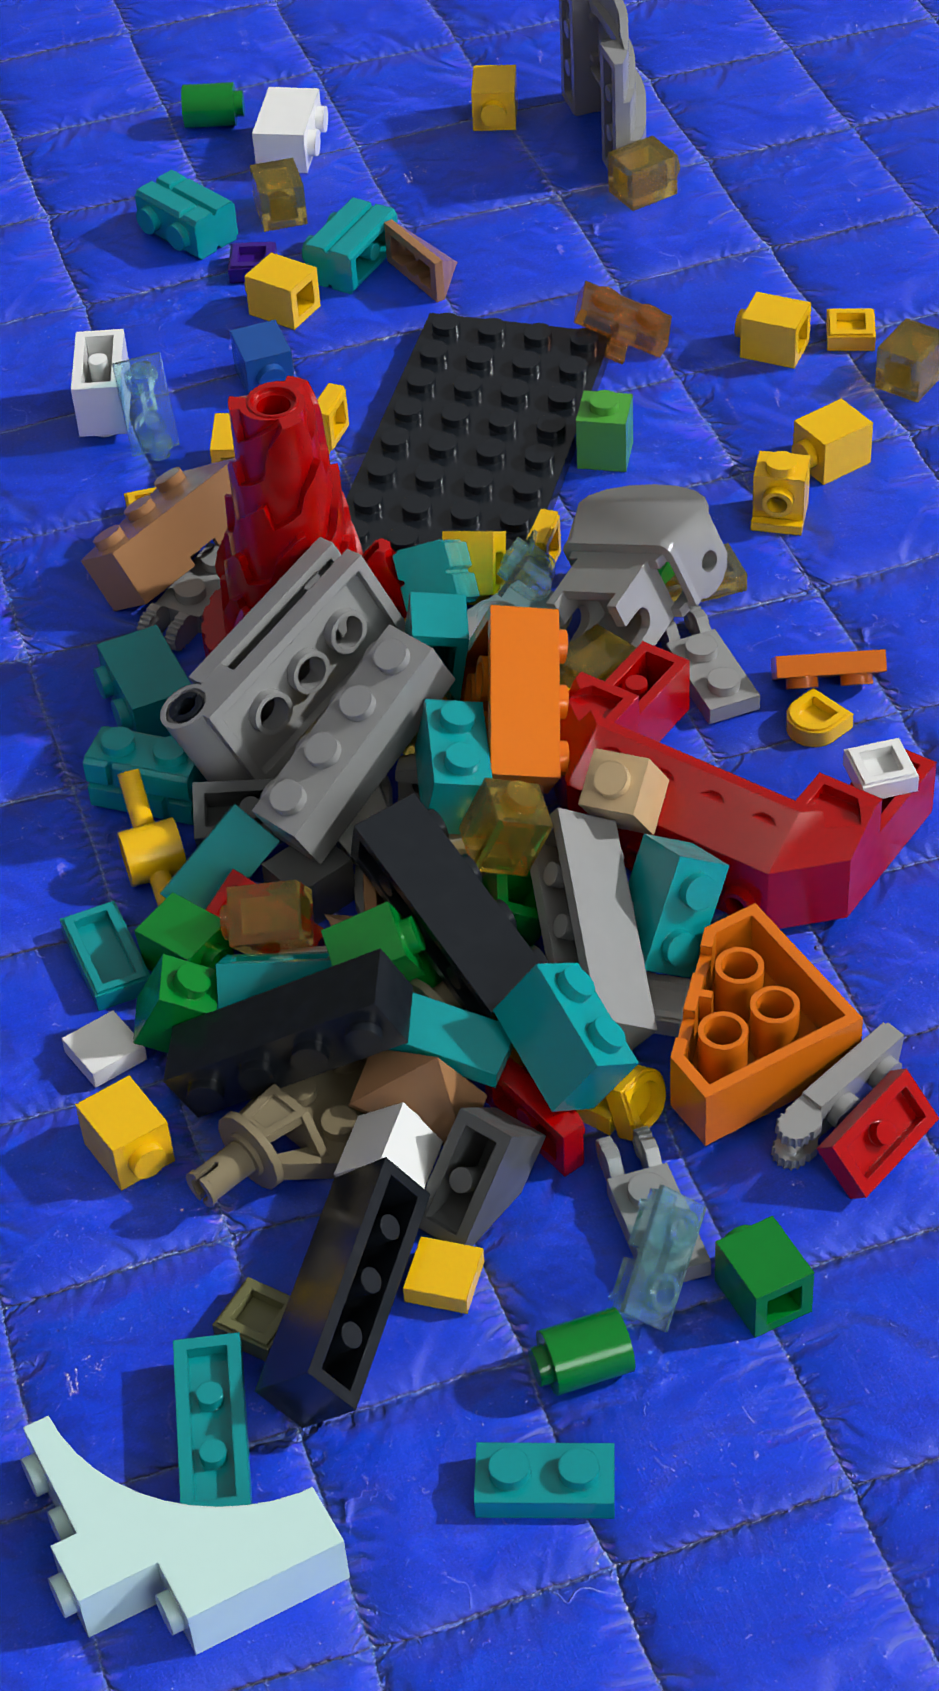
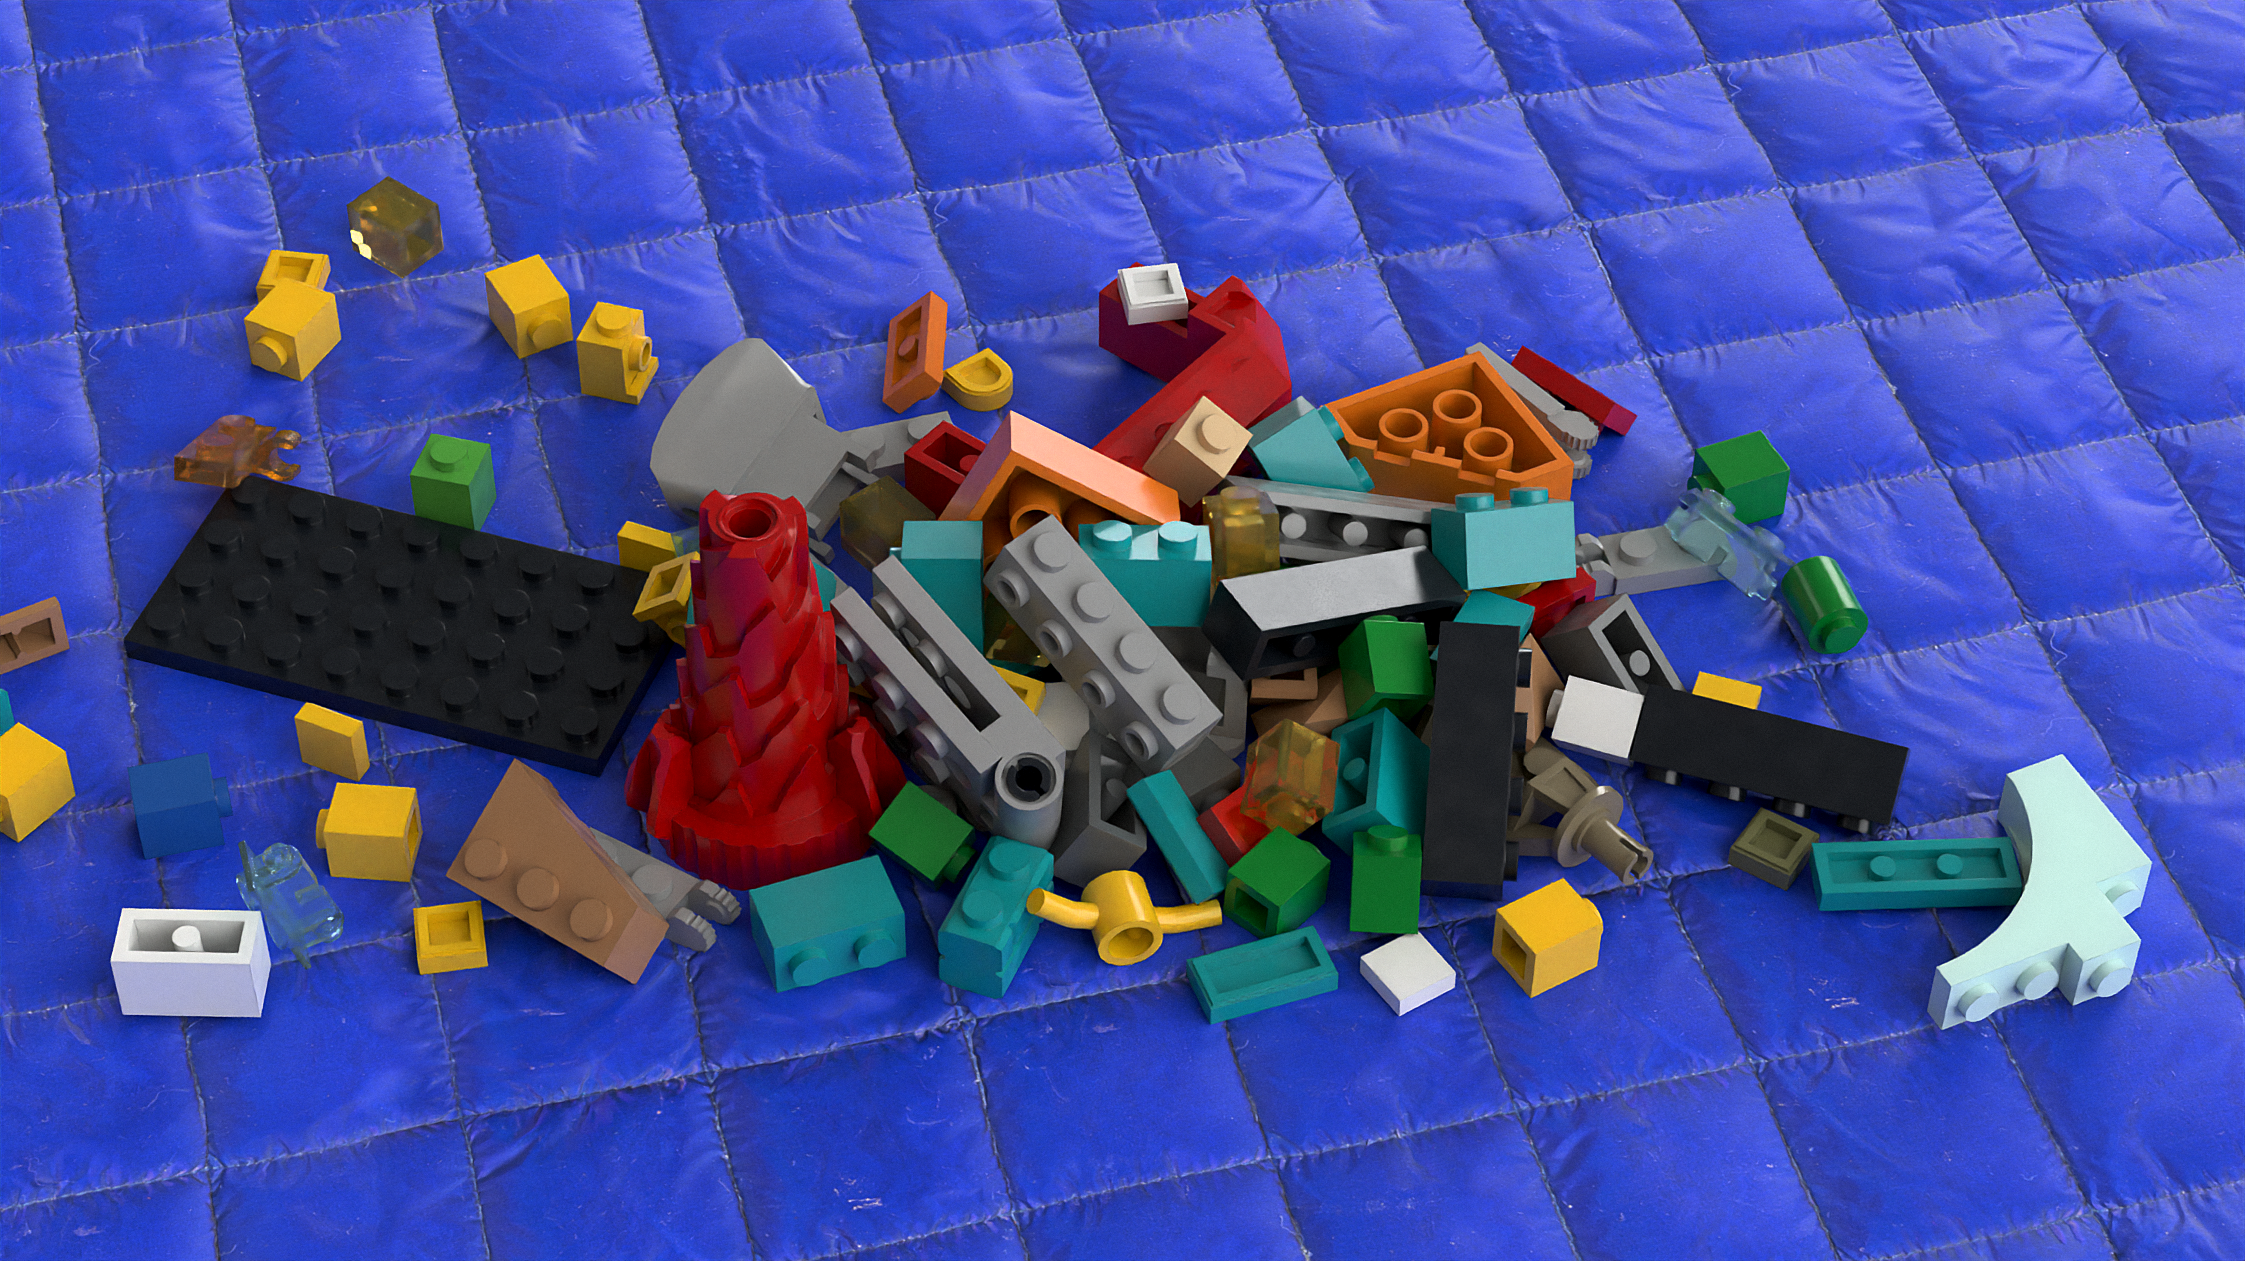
camera: 90 degrees left, 0 degrees up
teal plate [474,1442,615,1519] -> none

